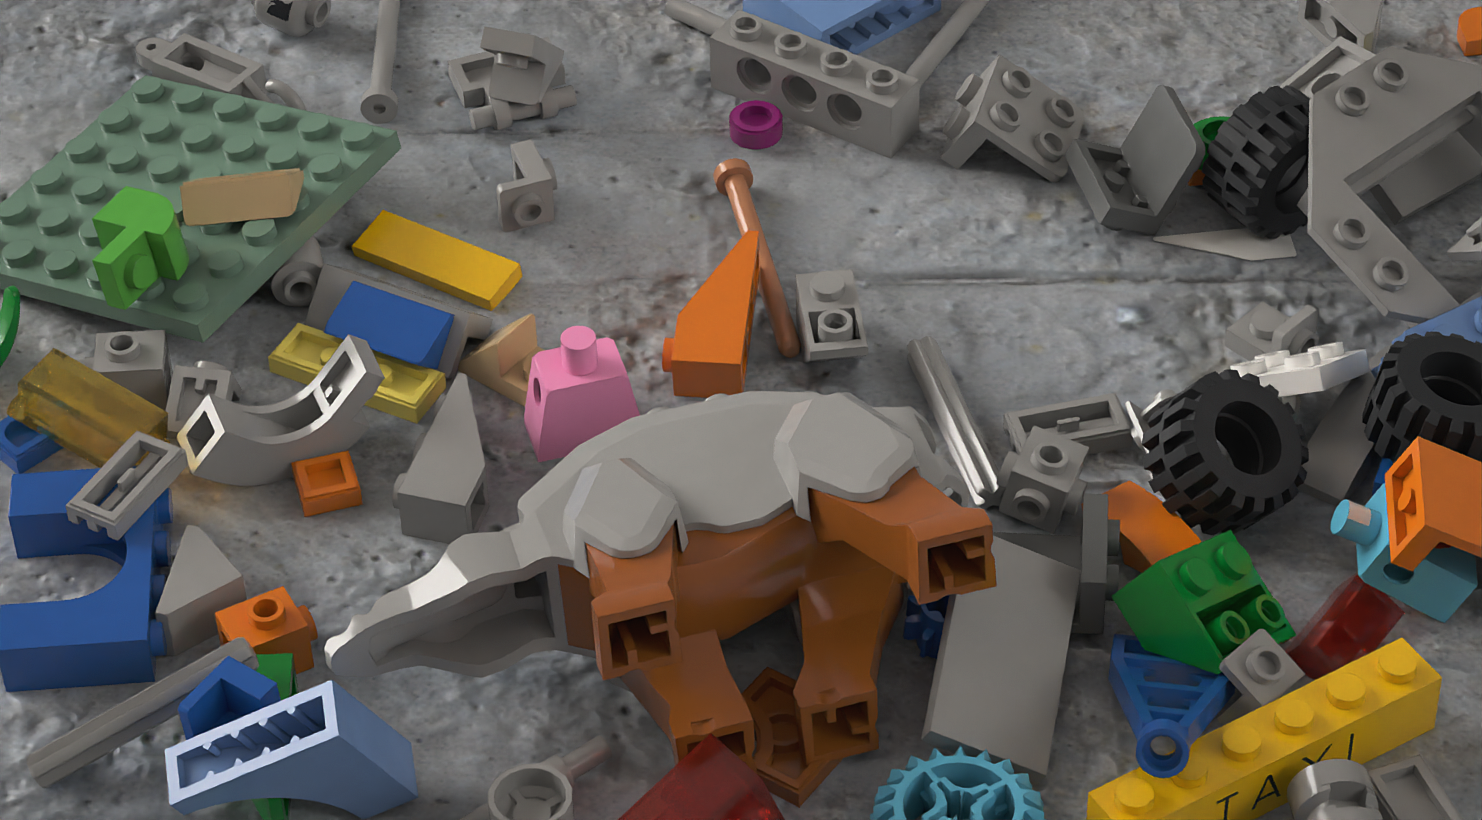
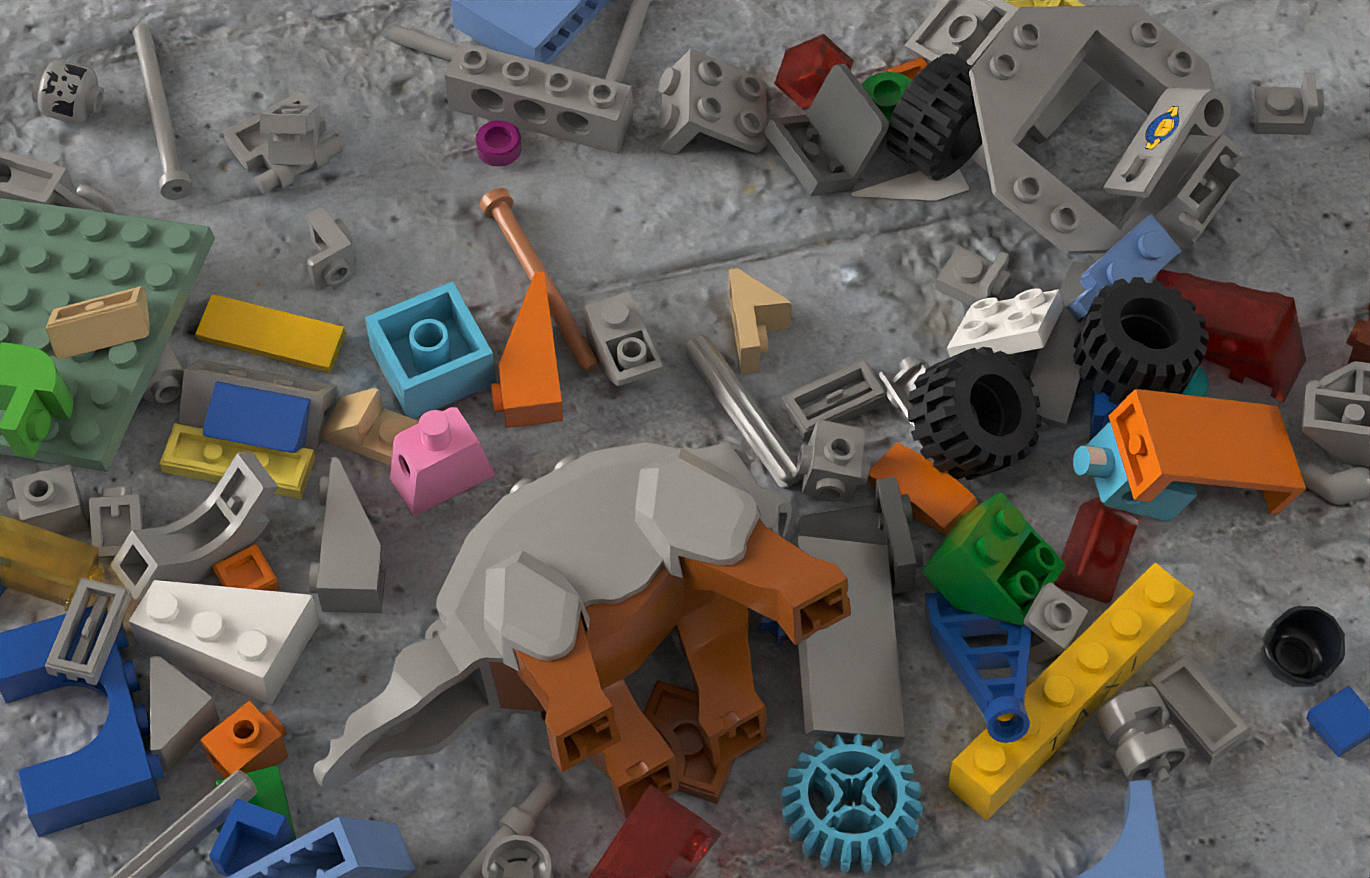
camera: 15 degrees left, 15 degrees up
none -> white wedge [129,580,319,705]
none -> medium azure brick [365,281,496,419]
none -> tan slope [728,268,792,374]
none -> clear red brick [774,34,854,110]

